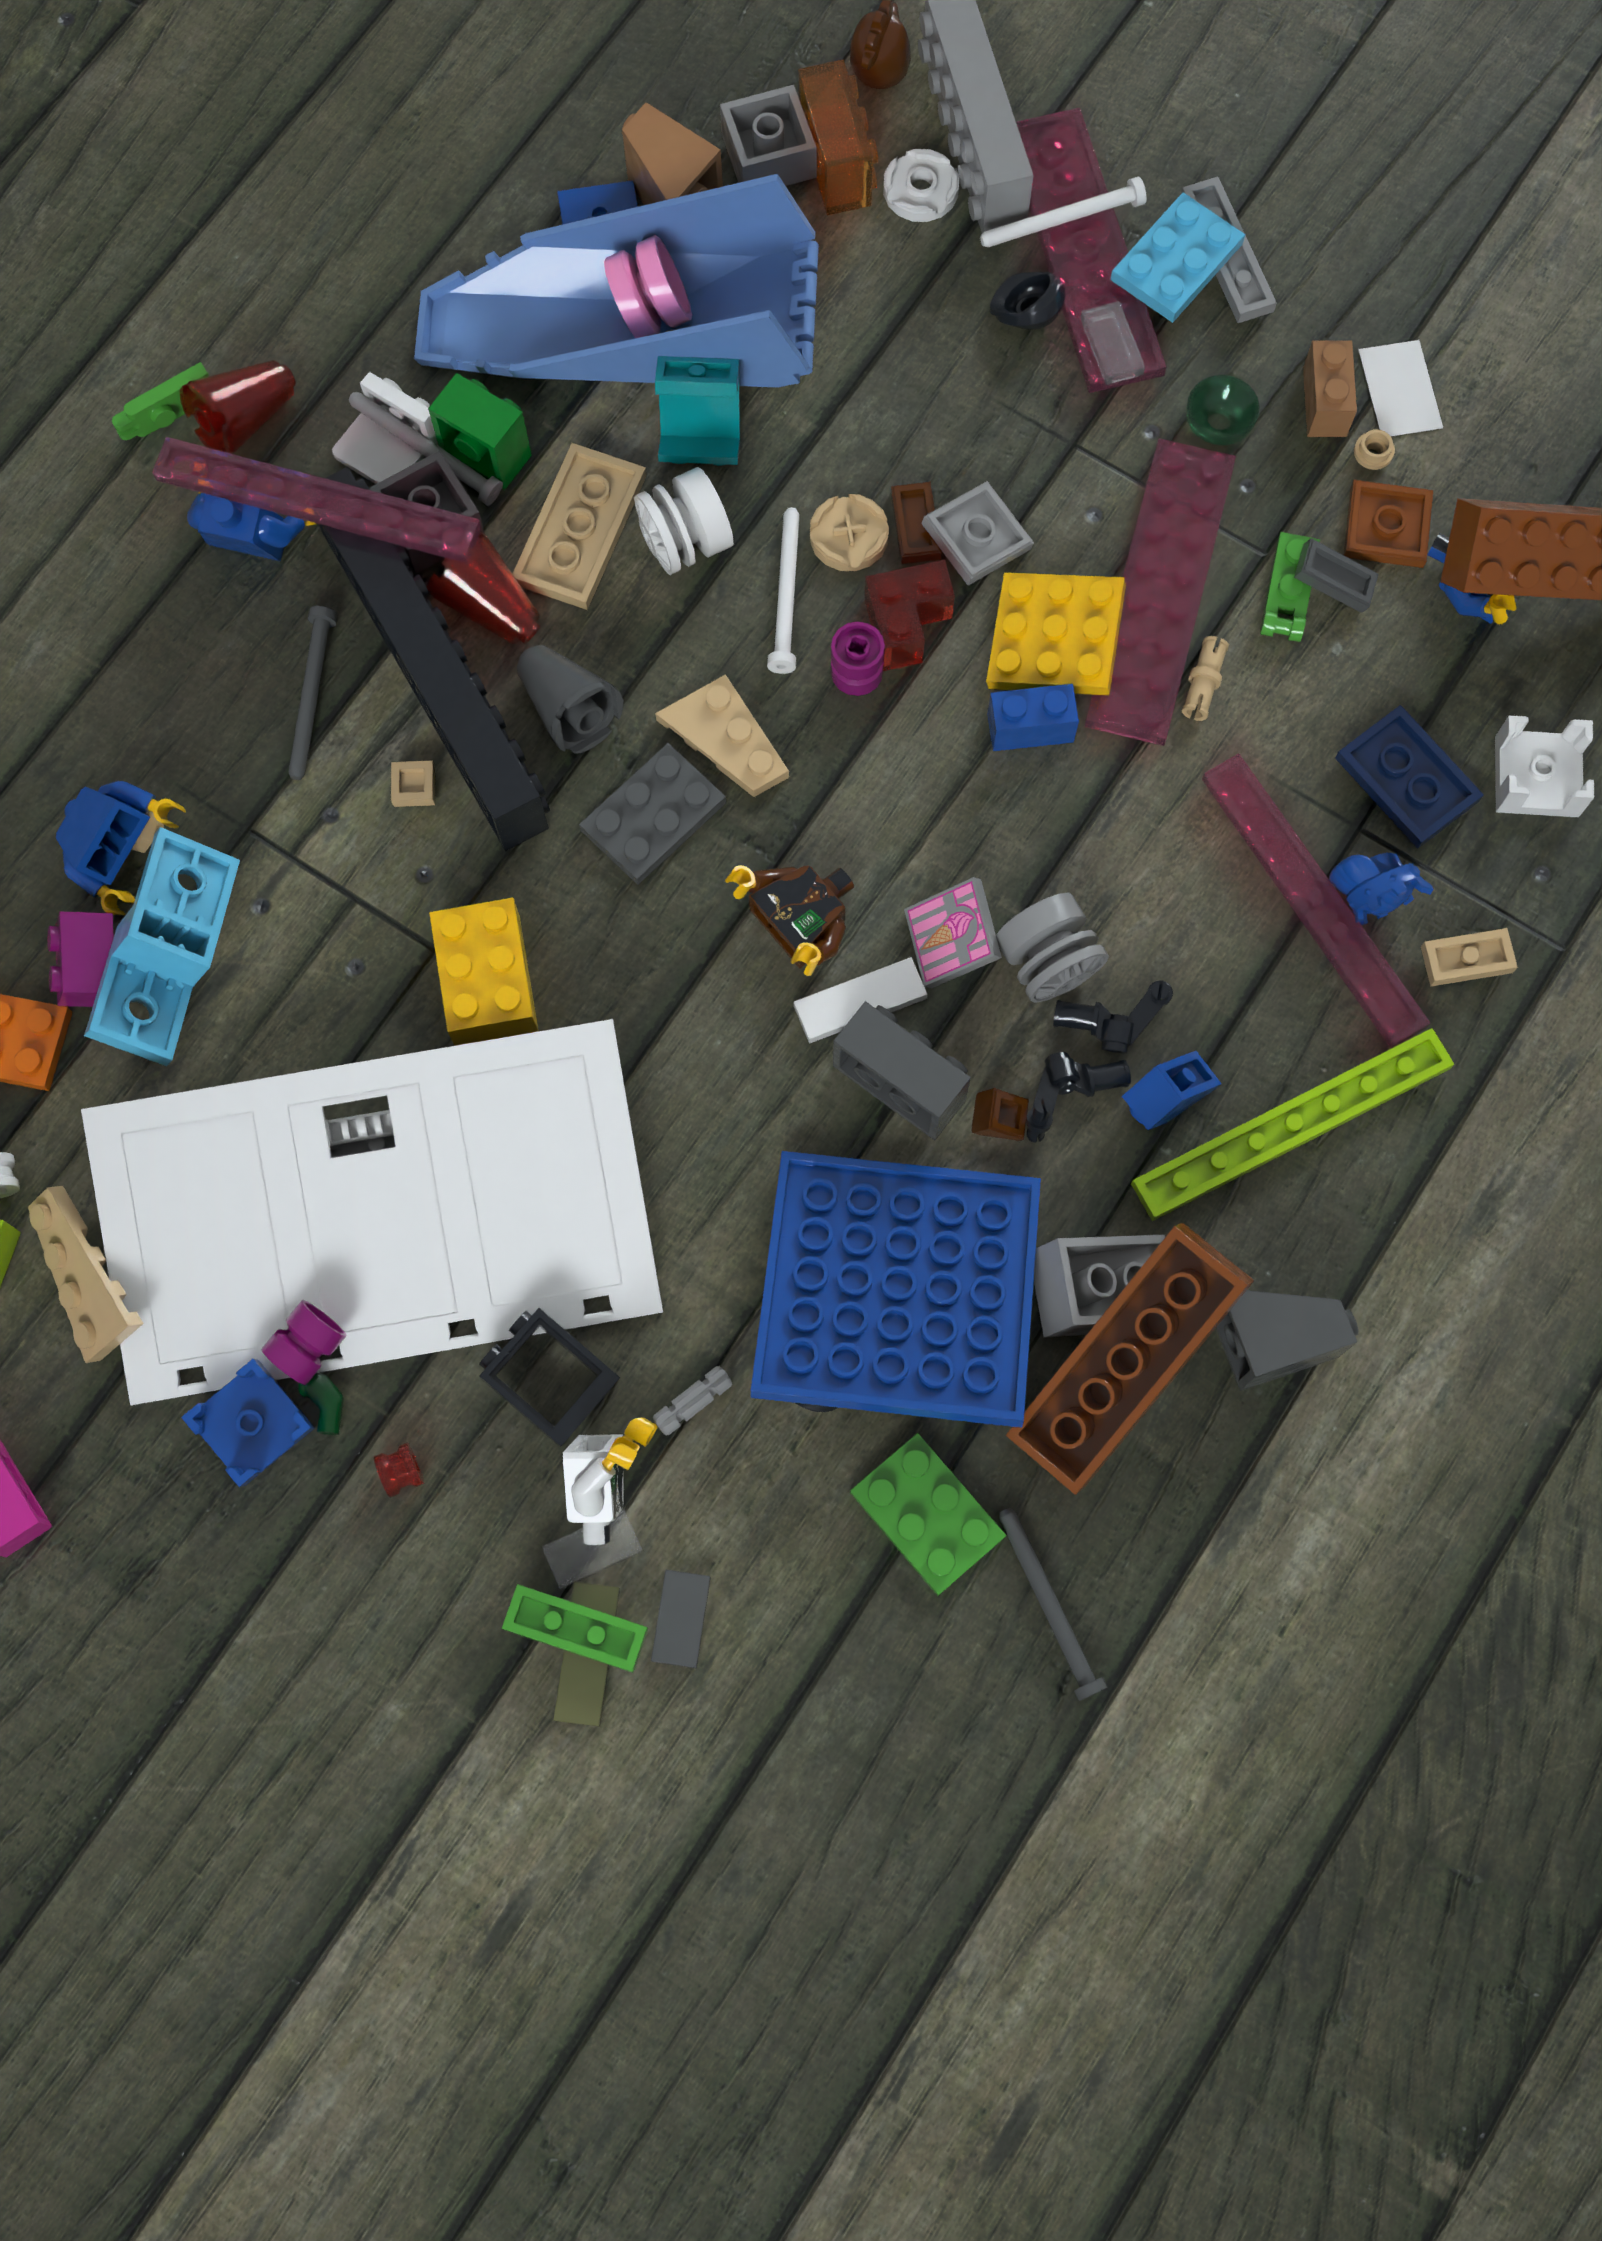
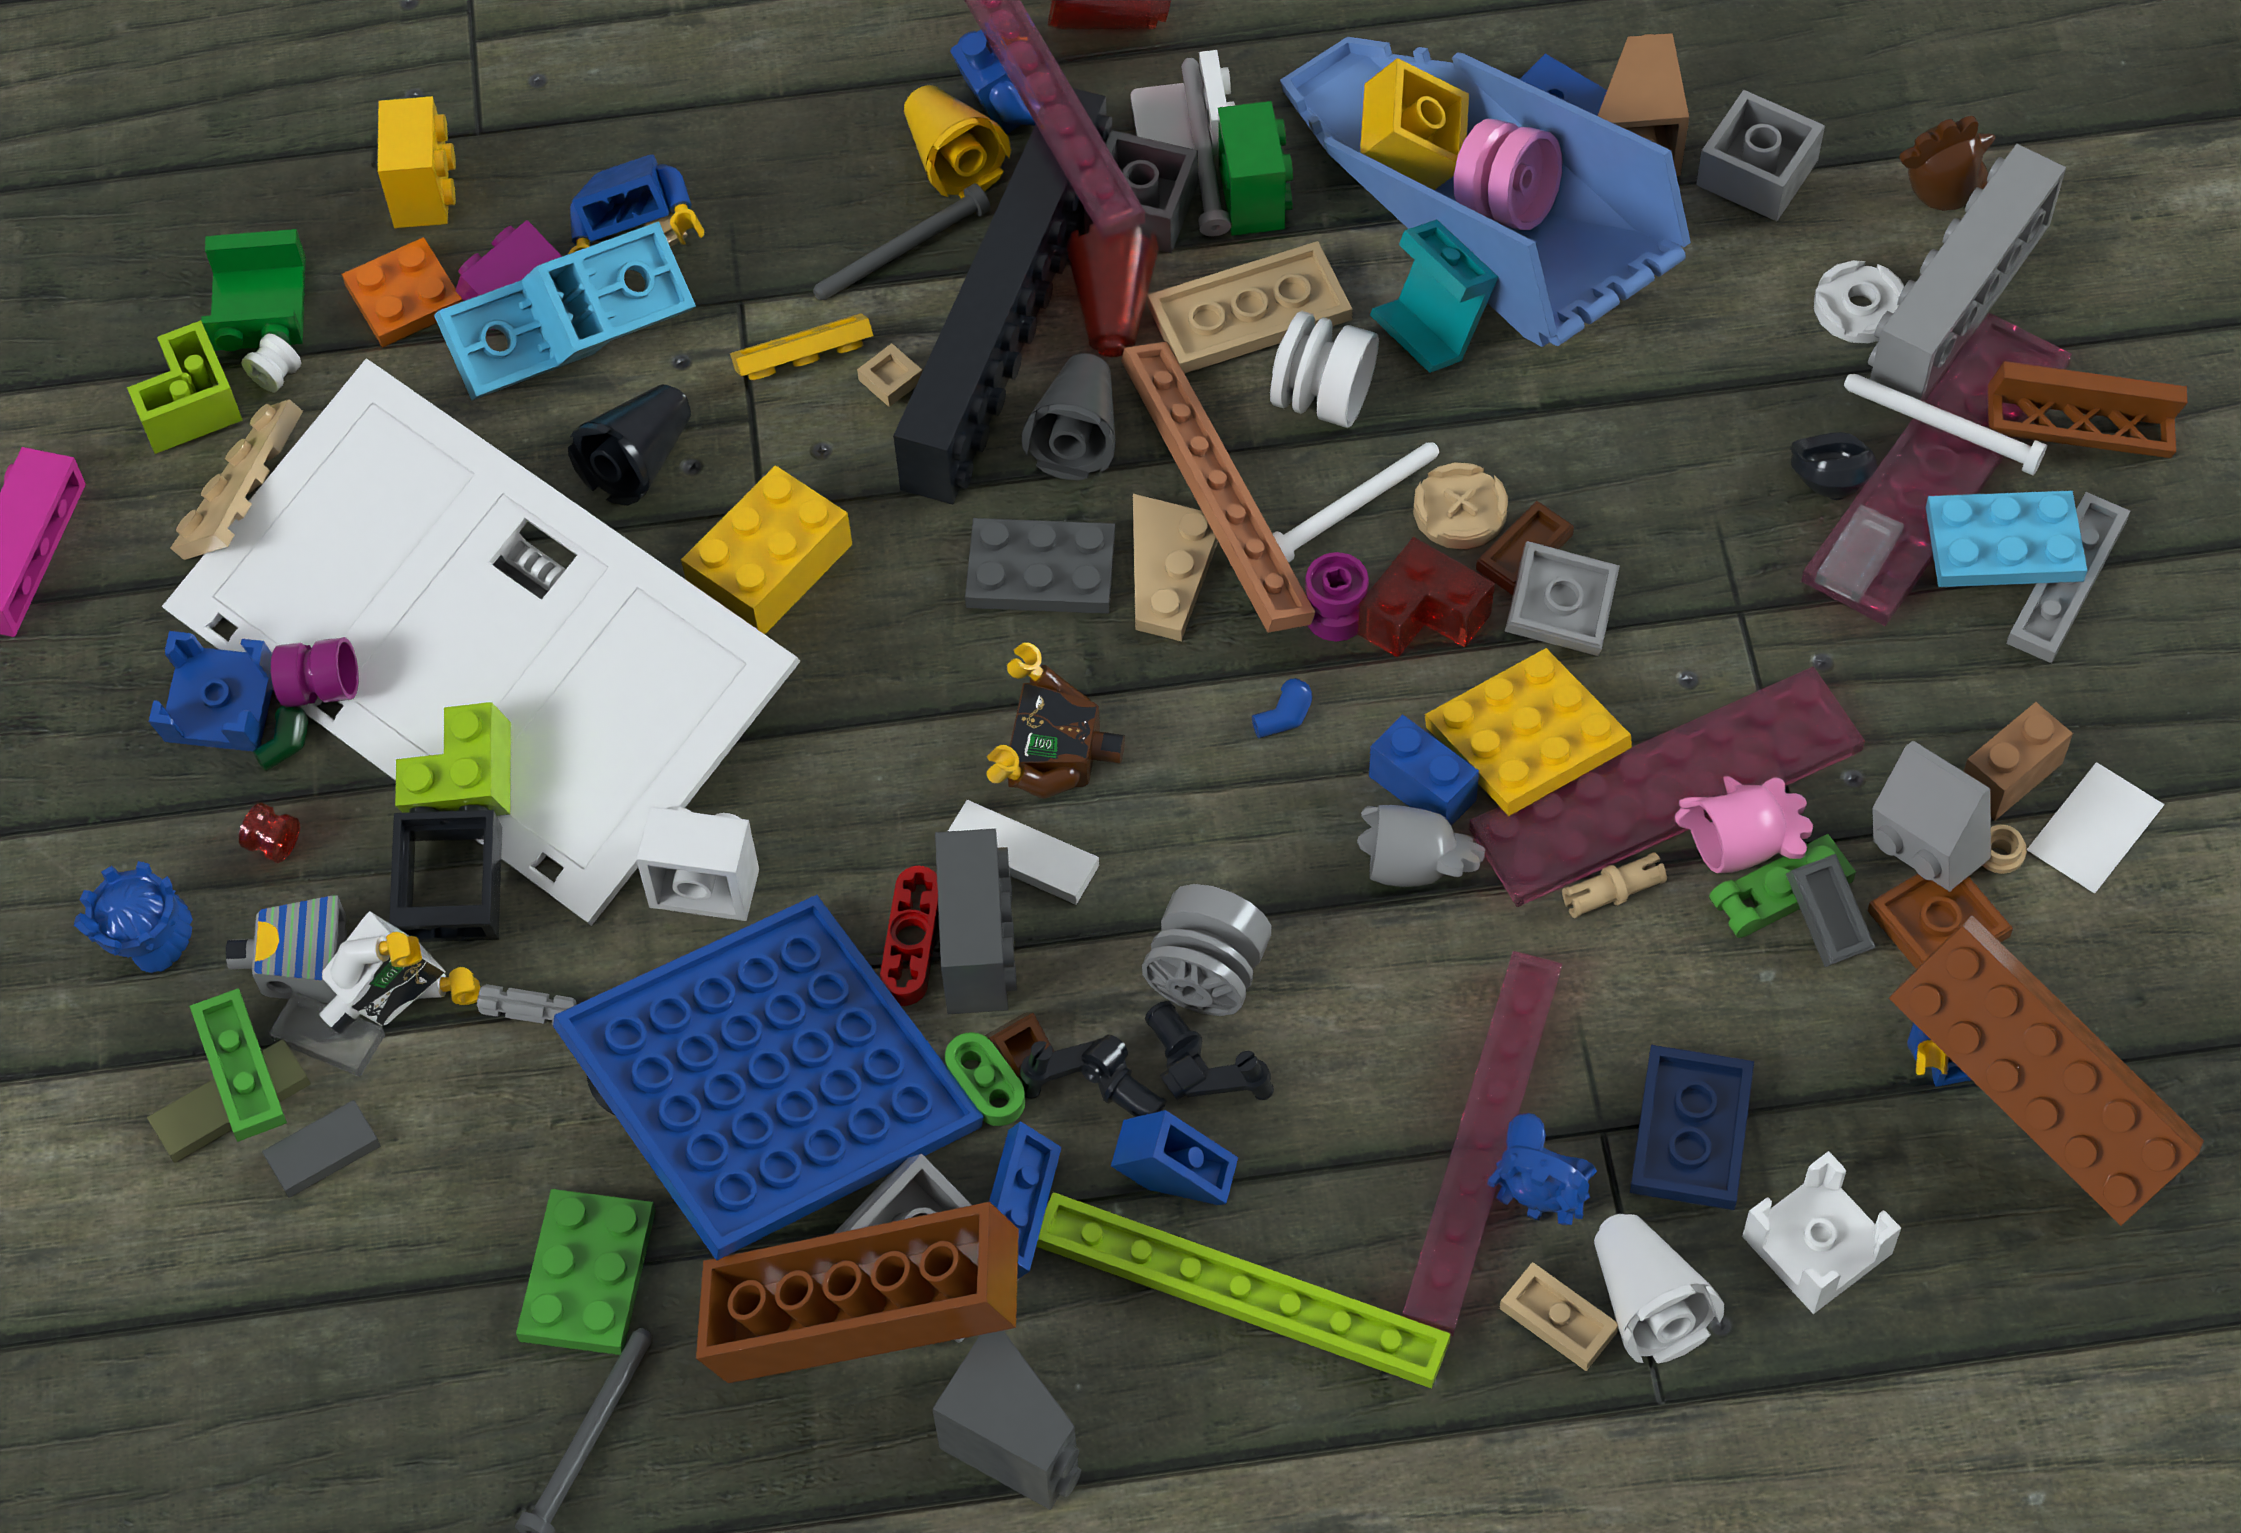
camera: 50 degrees right, 15 degrees down
clear orange brick [798,59,878,216] -> none
tile [904,877,1002,989] -> none
clear green piece [1186,375,1260,445] -> none
none -> blue hair [74,861,193,973]
none -> torso [226,895,348,1003]
none -> lime brick [395,702,511,816]
none -> black cone [568,384,691,506]
none -> white brick [636,806,759,921]
none -> yellow plate [730,313,873,380]
none -> red beam [880,866,939,1006]
none -> yellow cone [904,85,1011,199]
none -> bright green plate [945,1032,1025,1126]
none -> blue plate [989,1121,1062,1280]
none -> nougat plate [1121,341,1315,633]
none -> blue arm [1252,678,1312,738]
none -> light grey piece [1357,805,1485,887]
none -> yellow brick [1360,58,1469,190]
none -> white cone [1594,1214,1724,1363]
none -> bright pink piece [1675,776,1813,873]
none -> light grey slope [1872,741,1991,892]
none -> dark orange fence [1988,361,2188,458]

